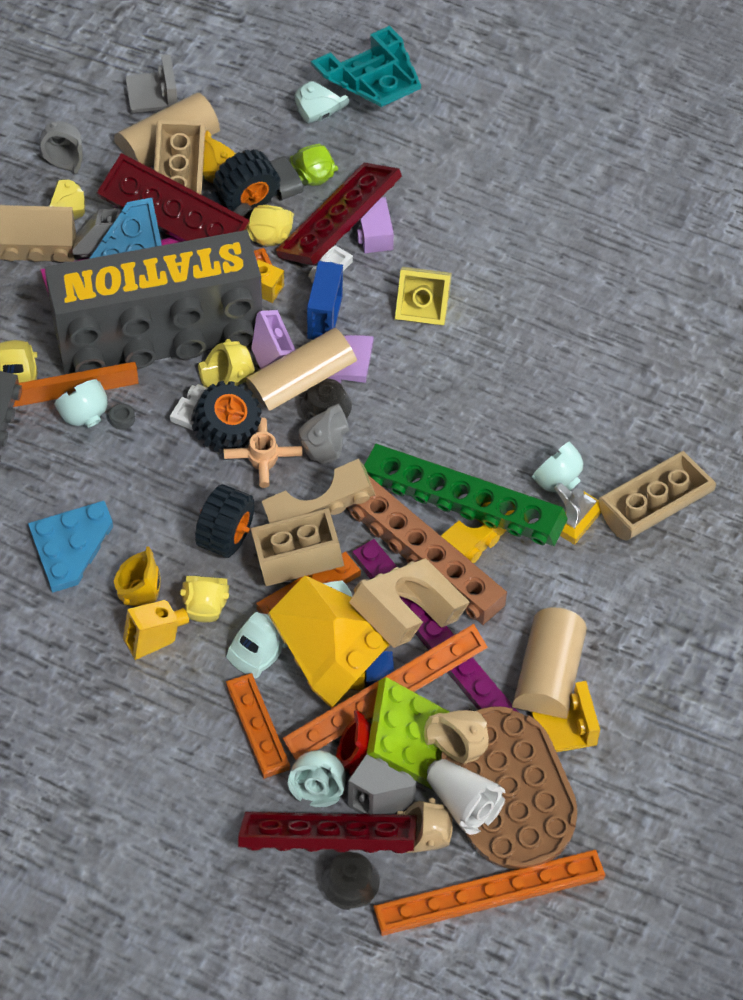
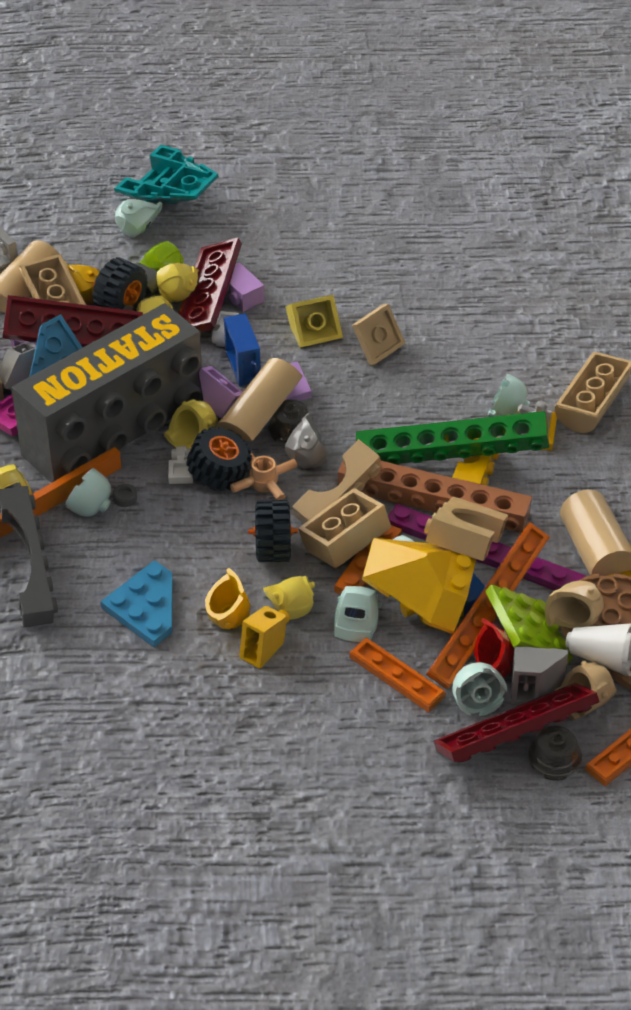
camera: 25 degrees left, 10 degrees down
none -> light yellow helmet [157,263,199,303]
none -> tan tile [352,304,406,365]

